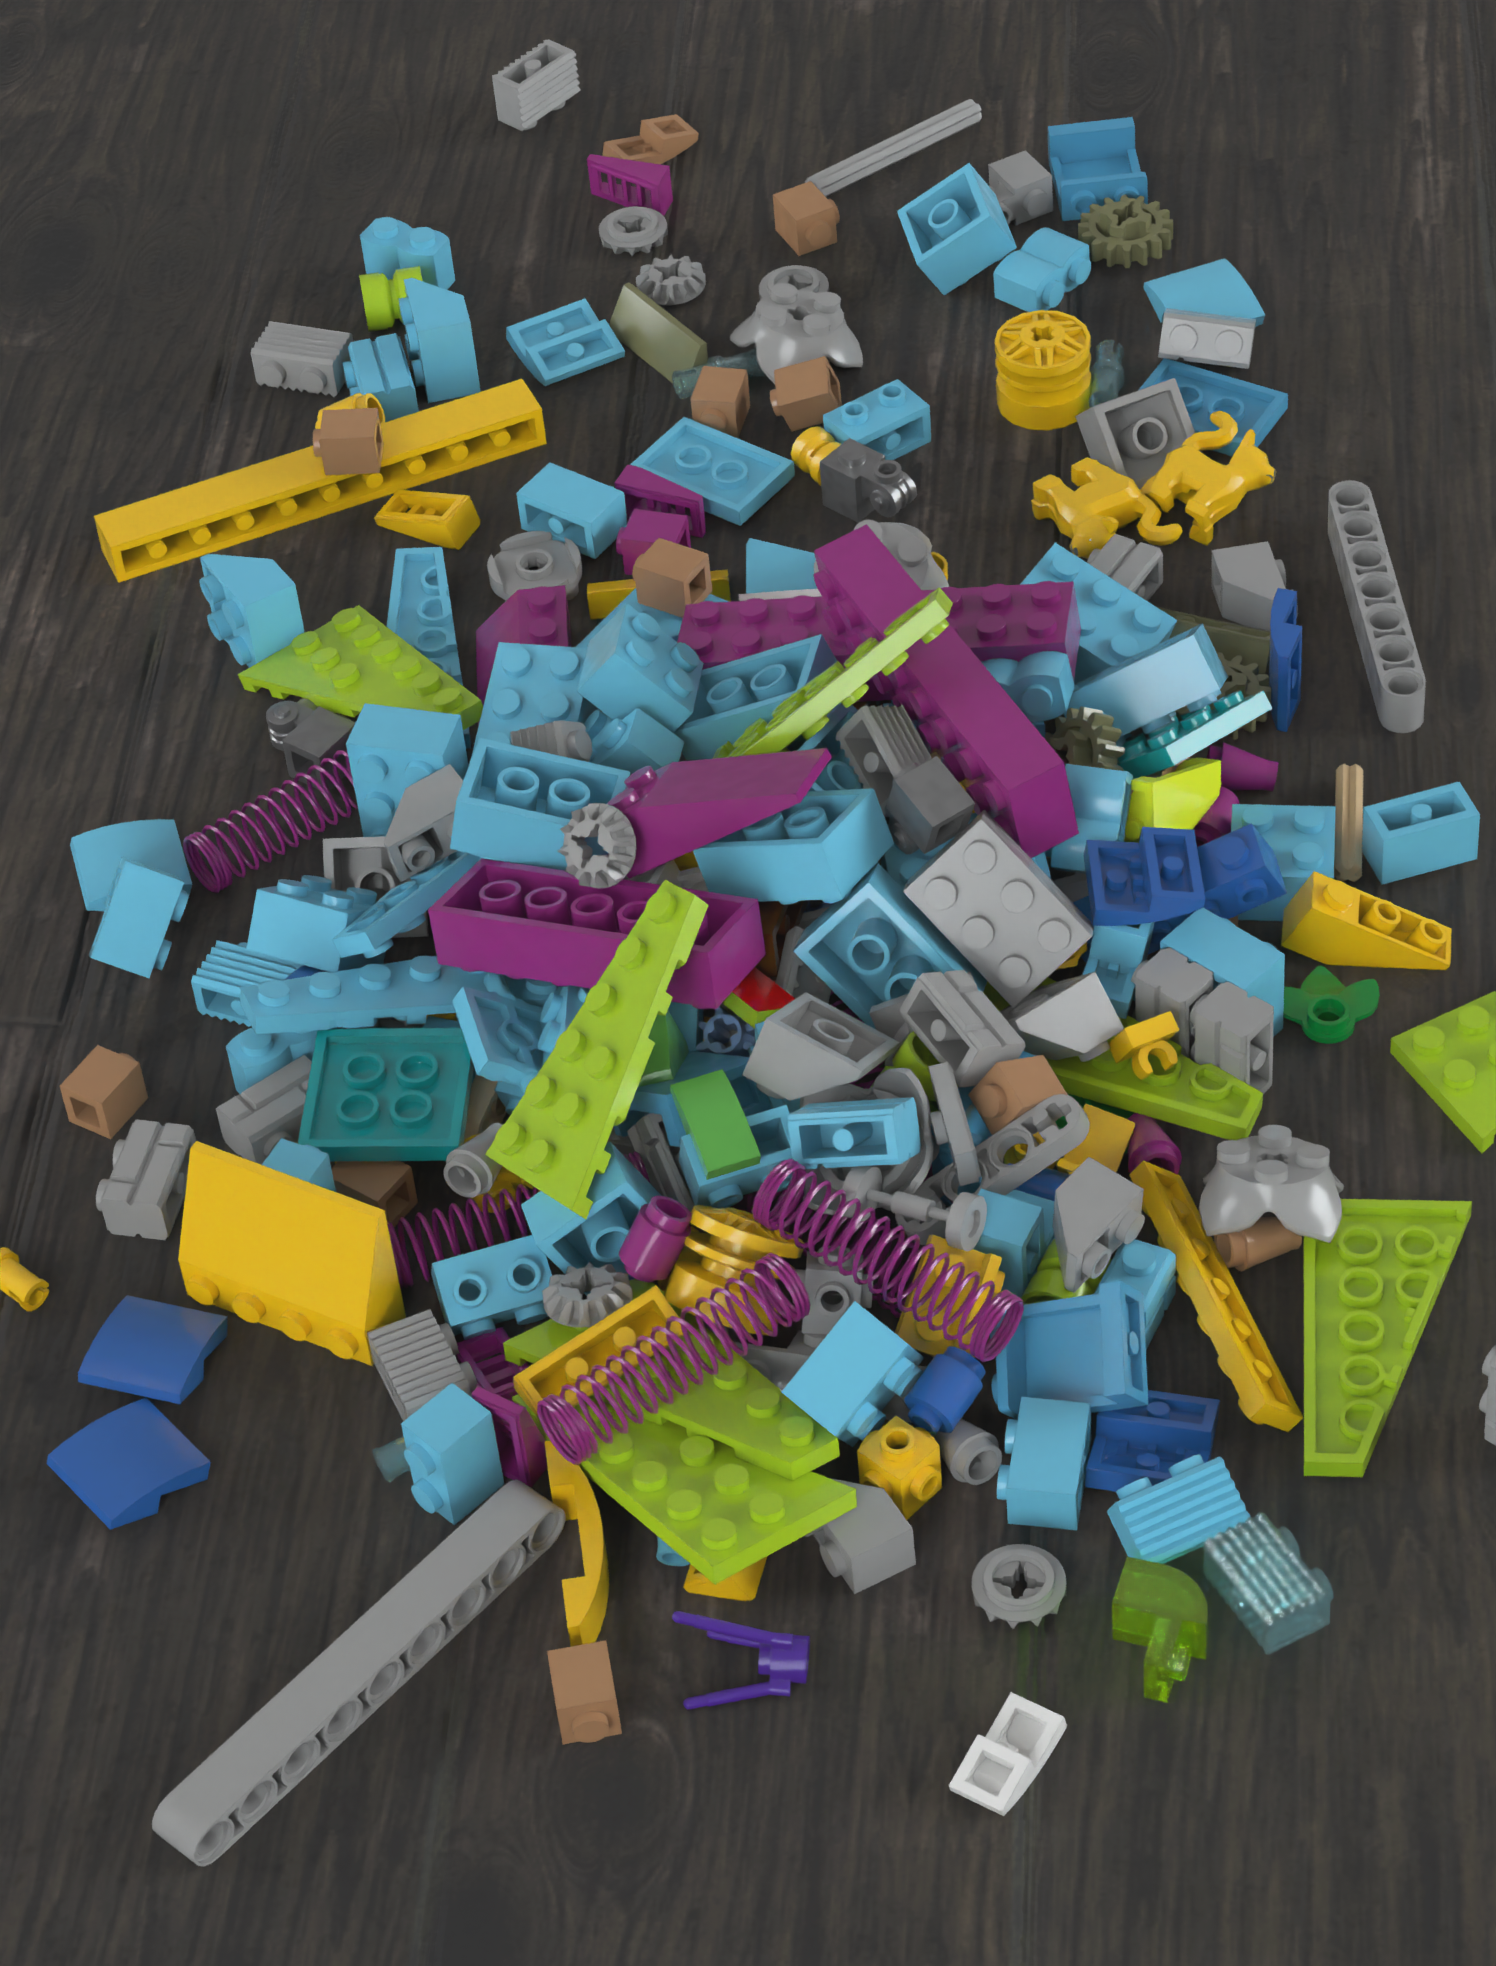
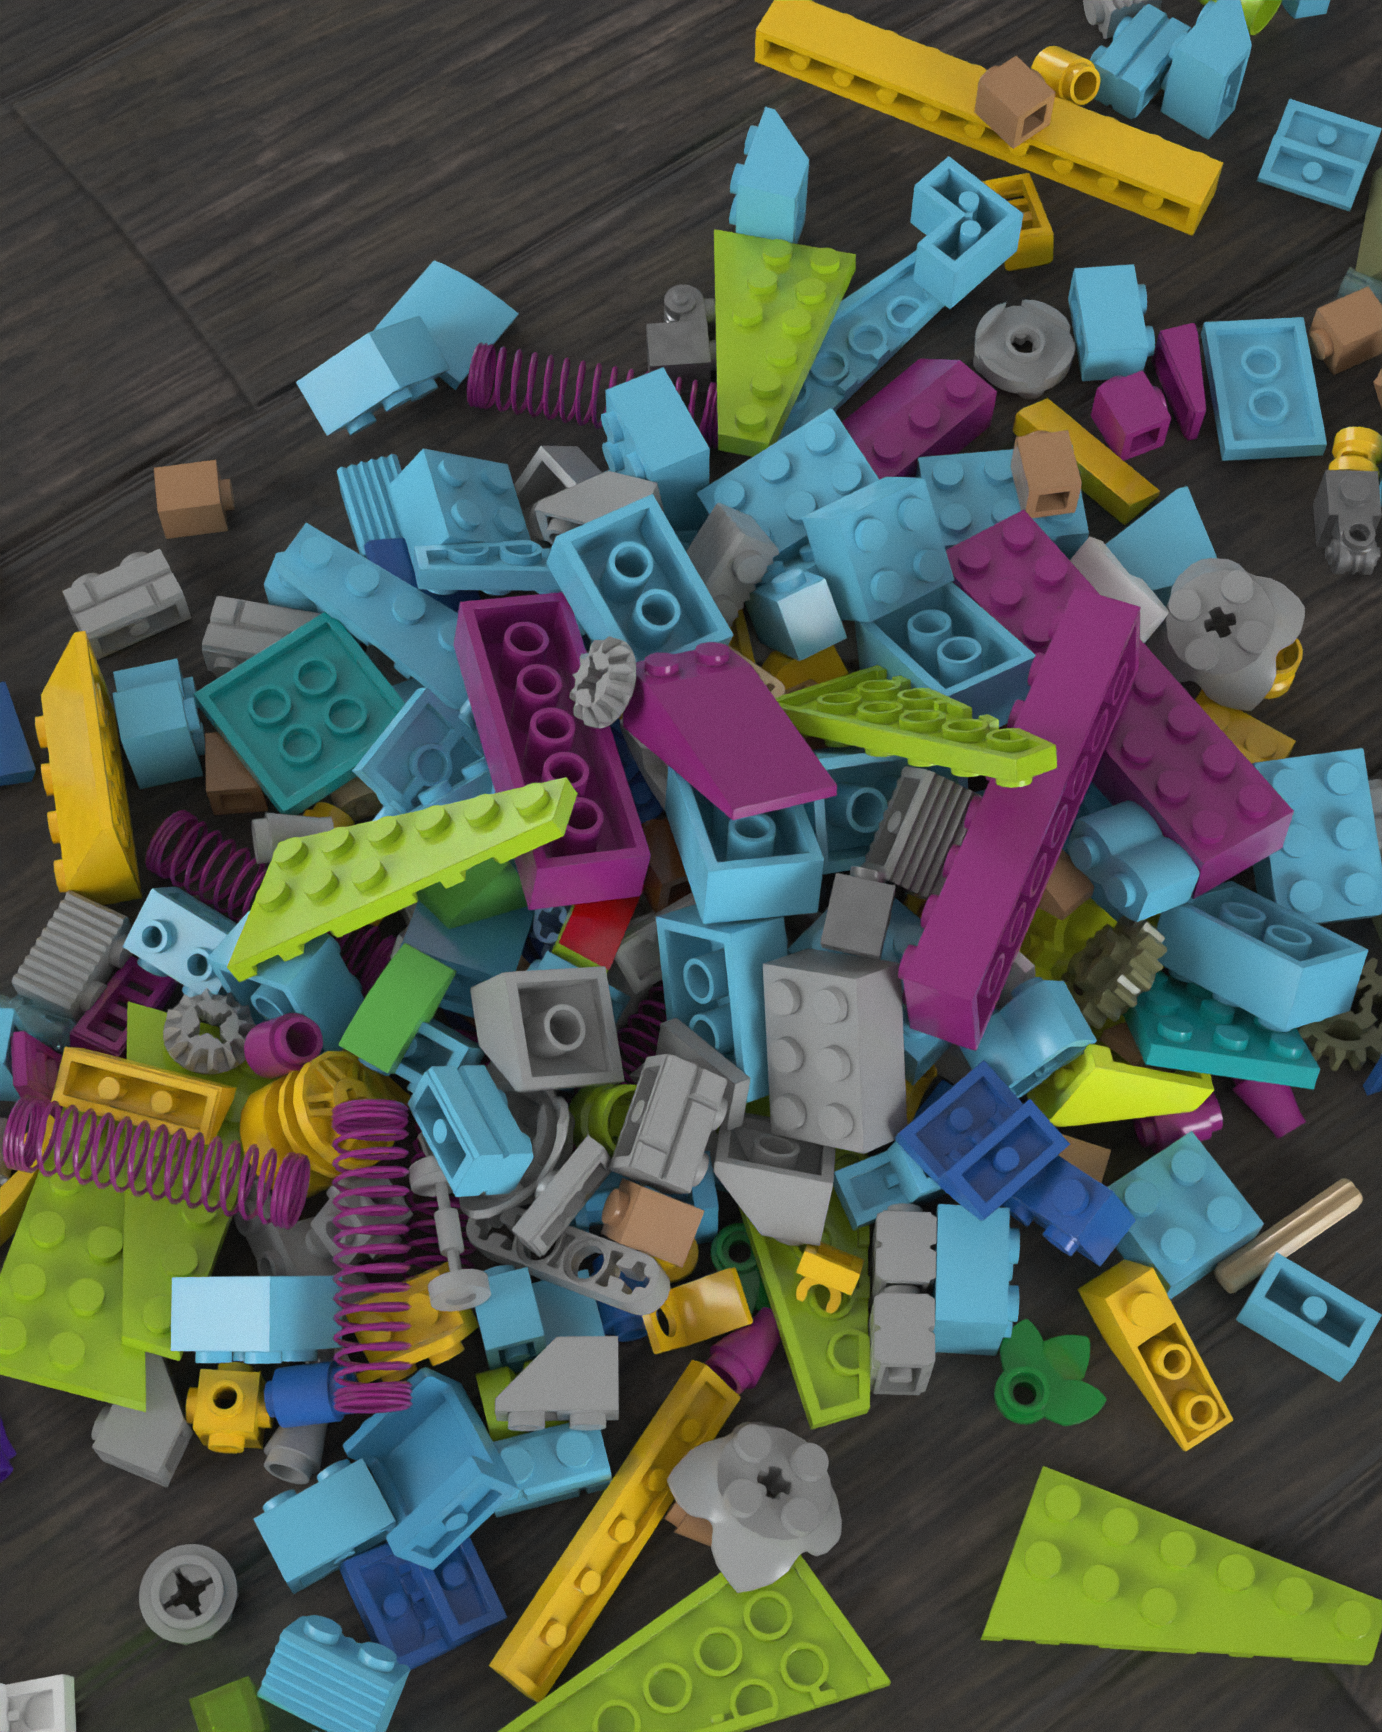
camera: 45 degrees right, 20 degrees up
none -> medium azure brick [910,156,1023,309]

